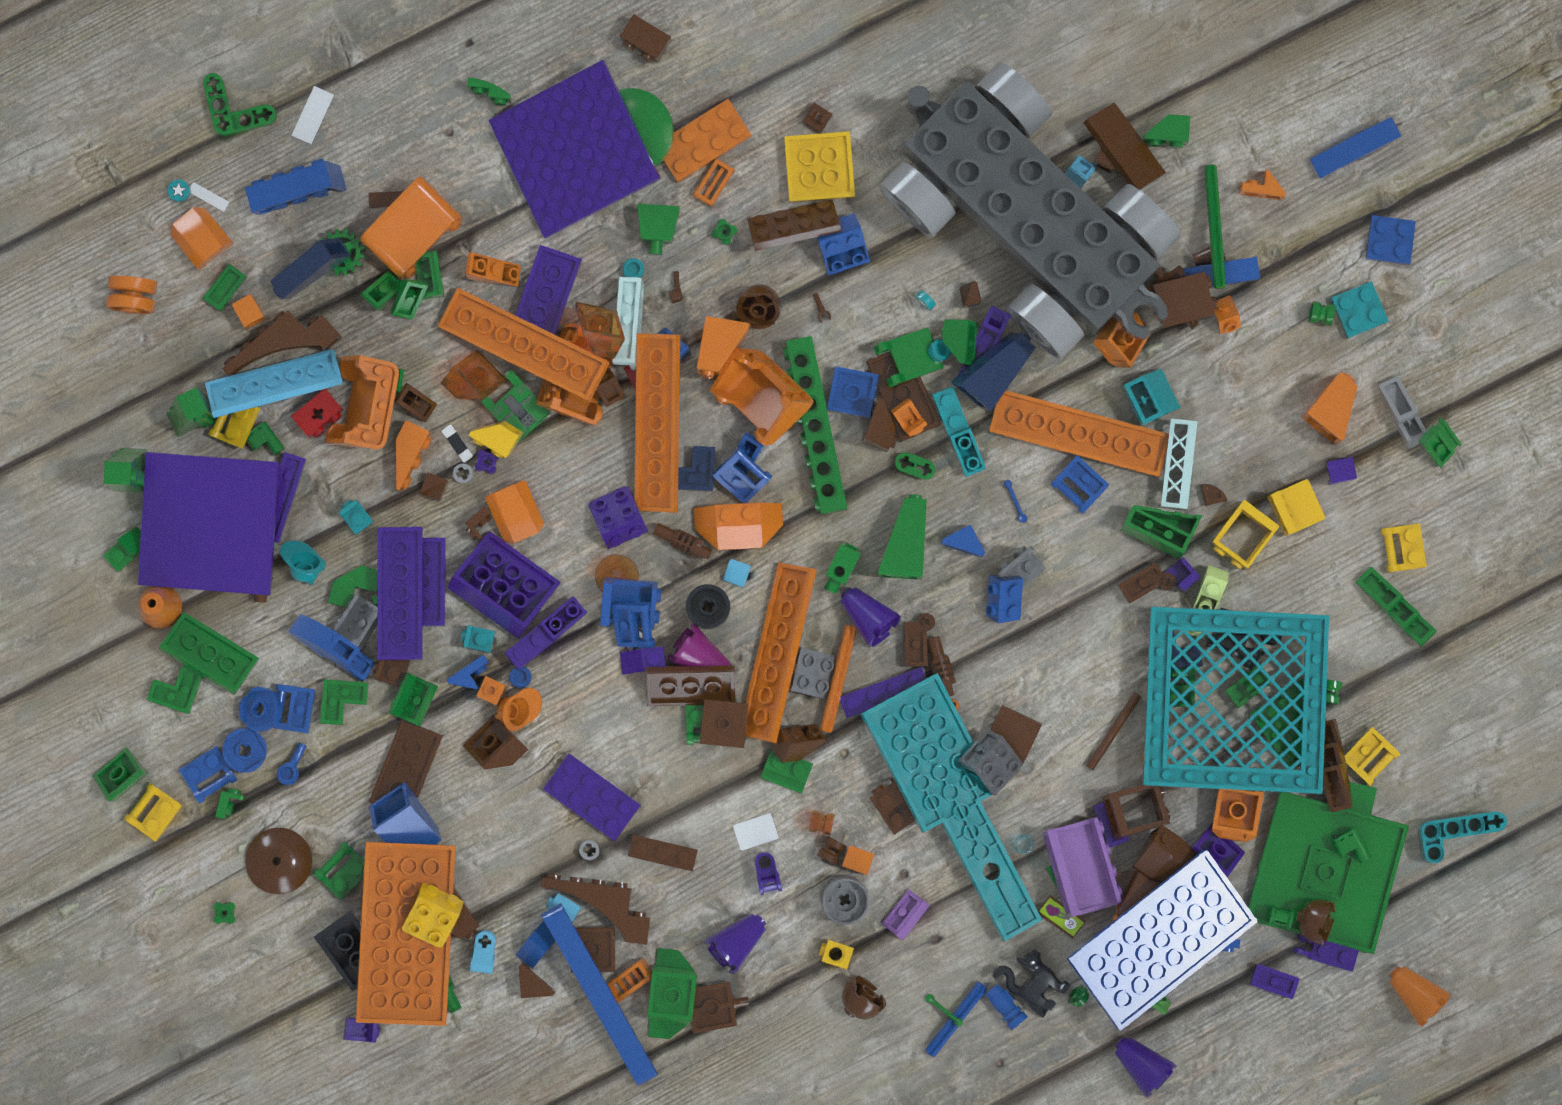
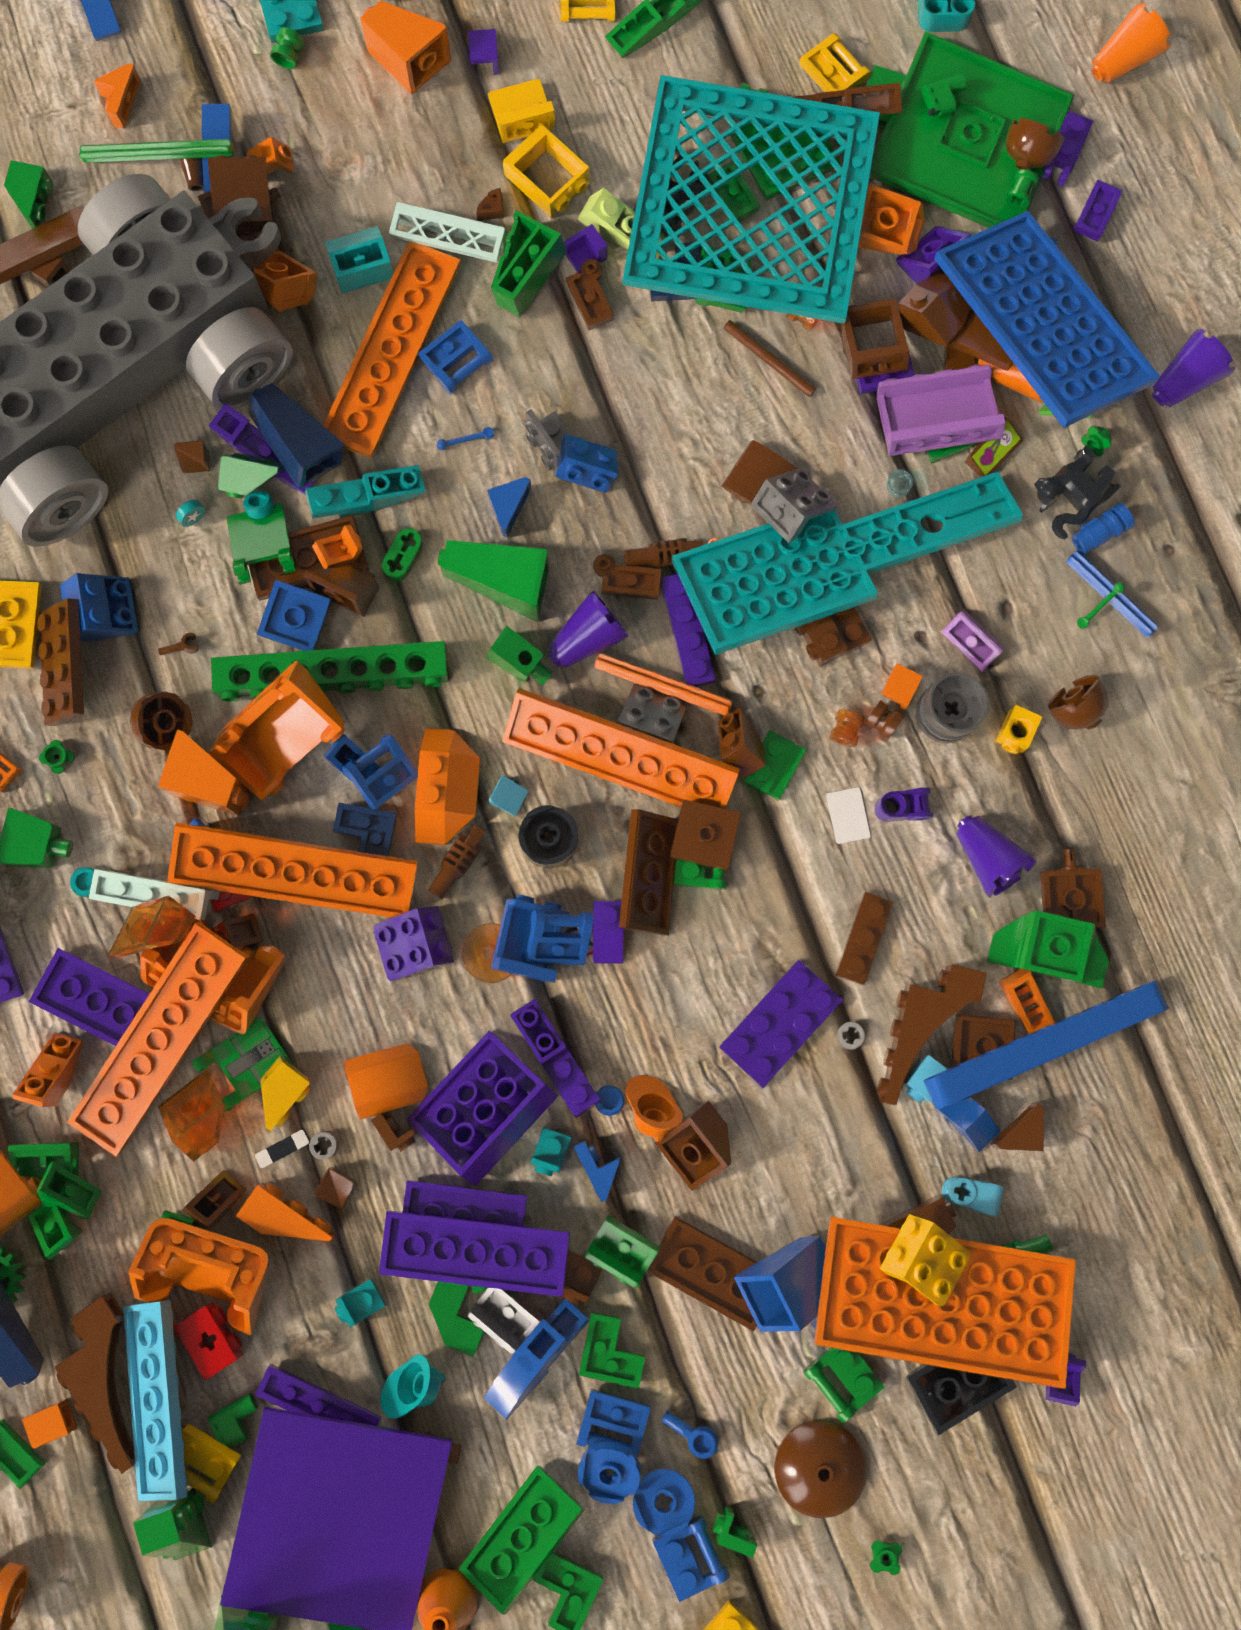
camera: 85 degrees left, 5 degrees down
dark purple plate [475,450,499,474] -> none
orange brick [476,676,507,706] -> none
magenta cone [668,623,730,666] -> none
reddish brown hand [669,271,683,303] -> none

